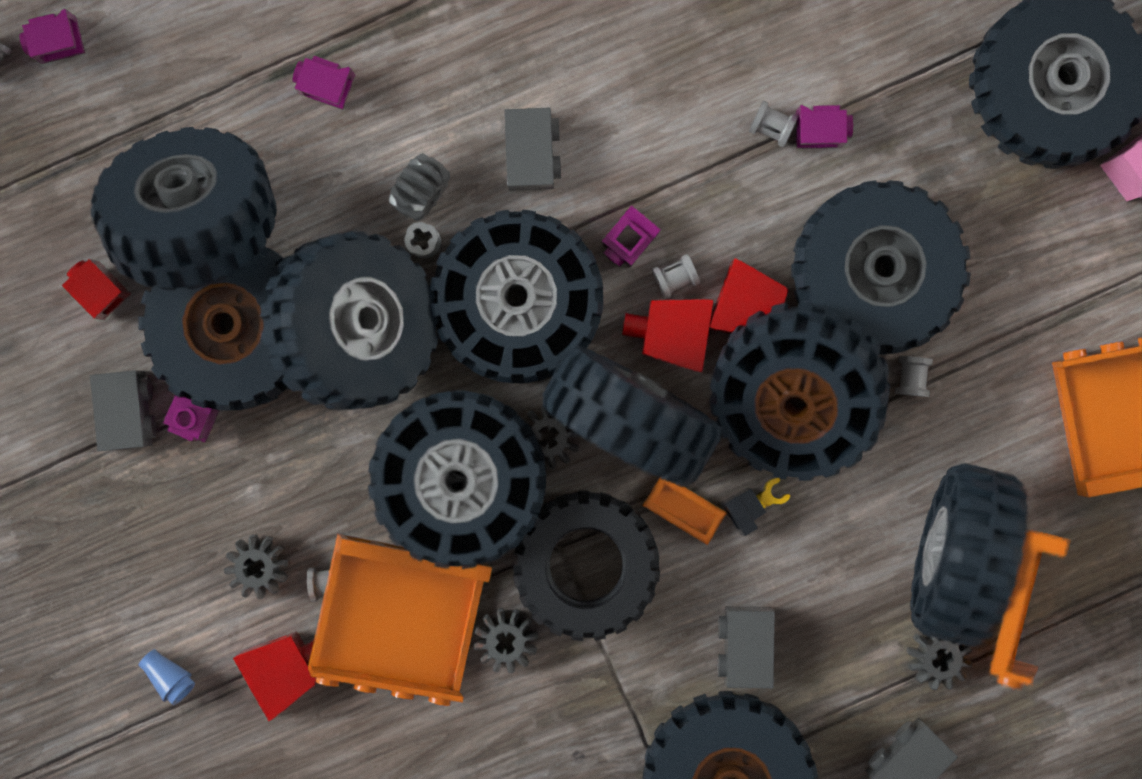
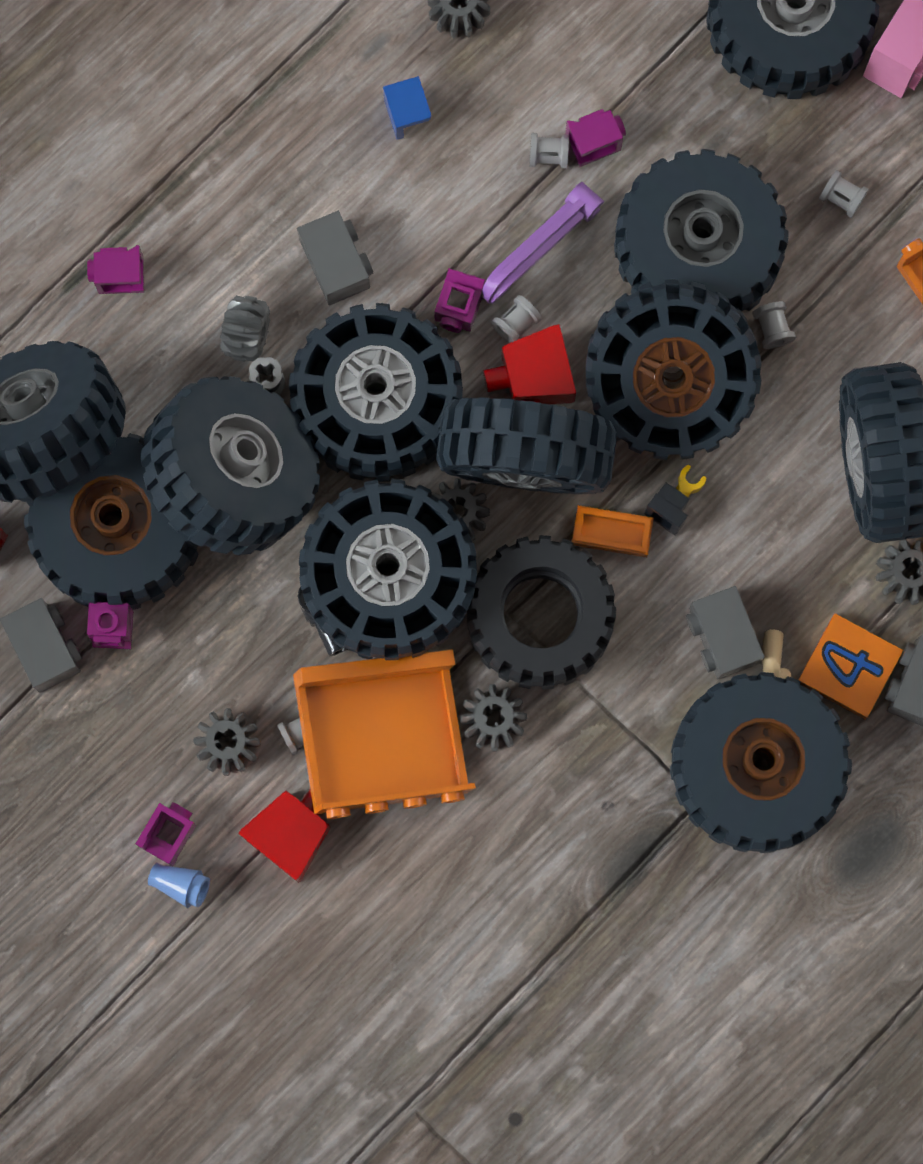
camera: 20 degrees left, 10 degrees down
red torso [709,259,790,334] -> none
none -> magenta window [135,802,197,866]
none -> blue panel [383,76,431,140]
none -> medium lavender piece [482,182,604,304]
none -> tan arm [762,629,791,679]
none -> orange tile [798,613,903,719]
none -> light grey bush [819,170,869,218]

